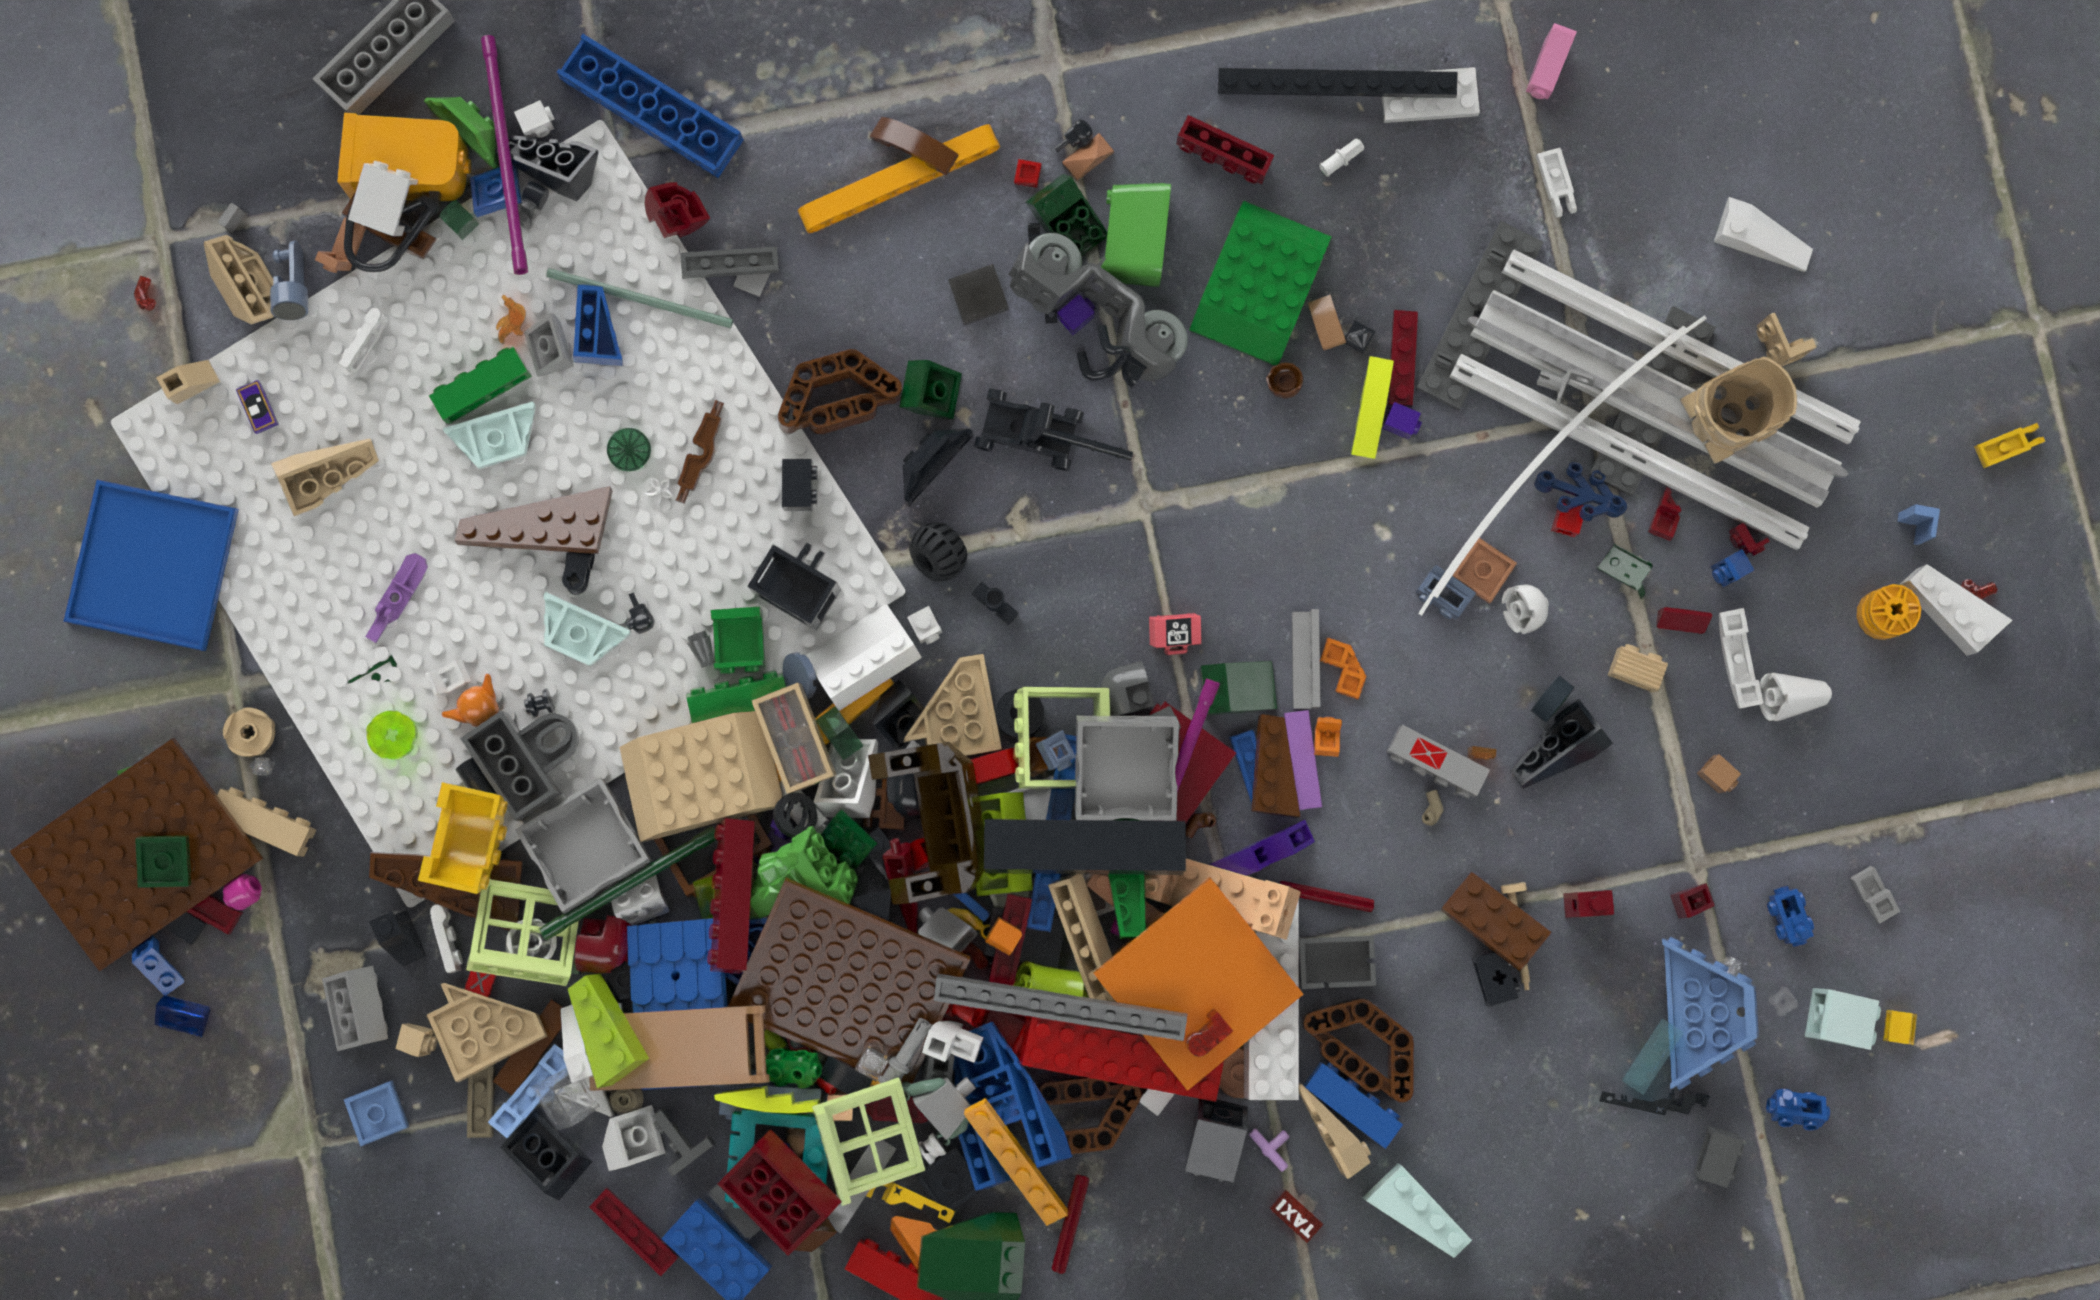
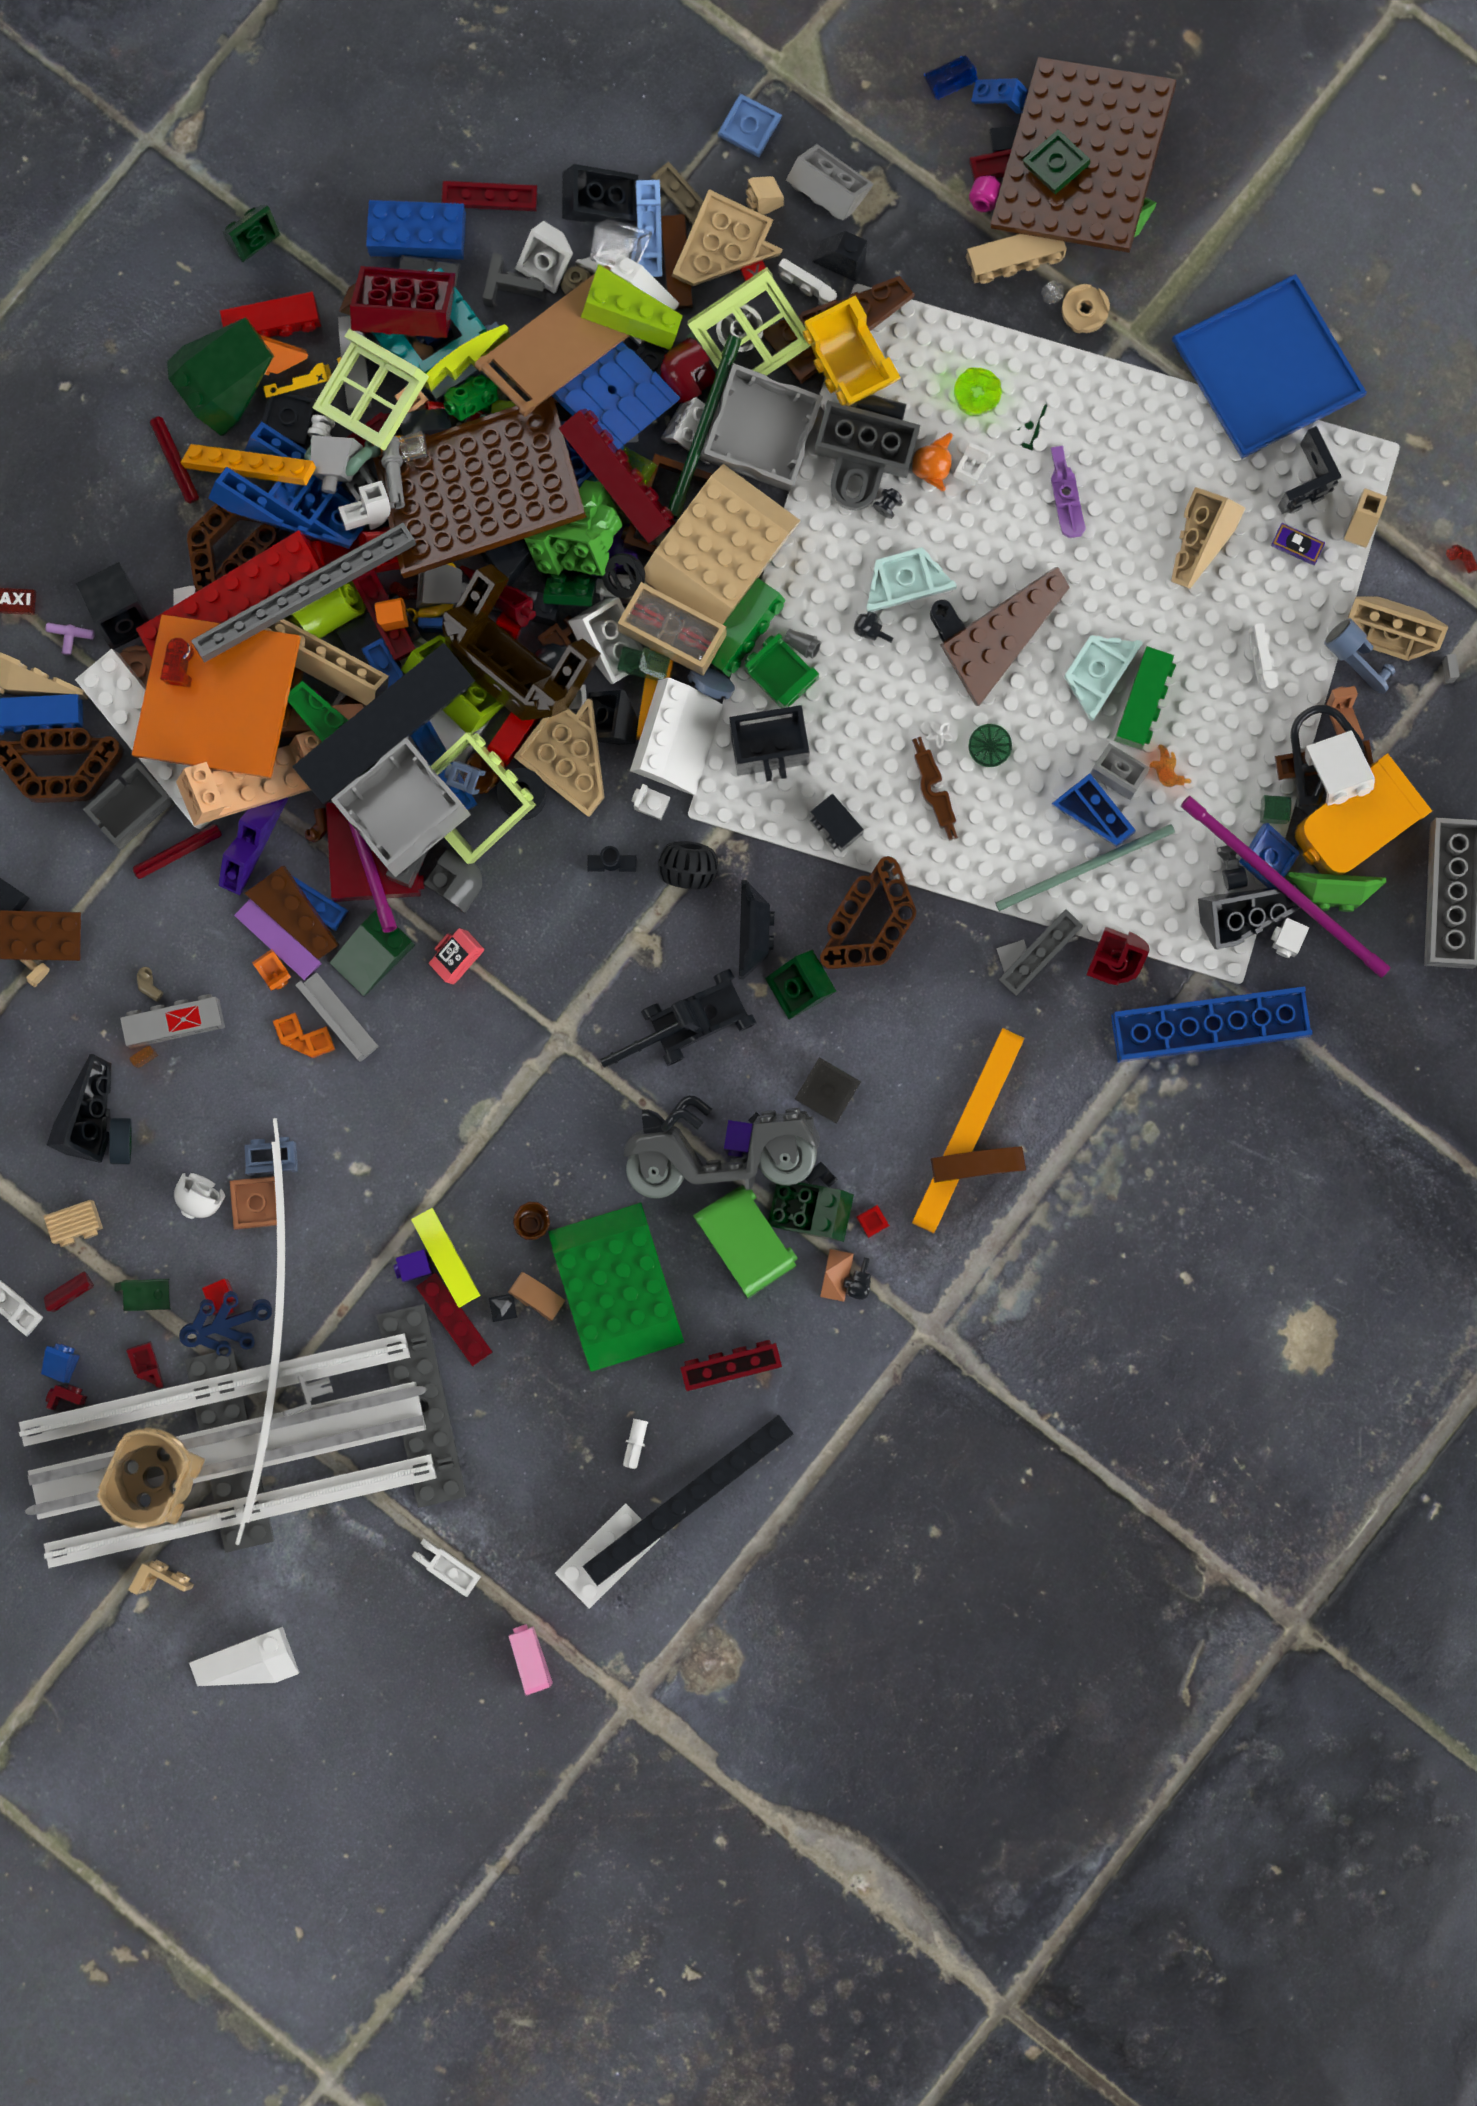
camera: 145 degrees right, 0 degrees up
none -> black bracket [1278,426,1342,514]

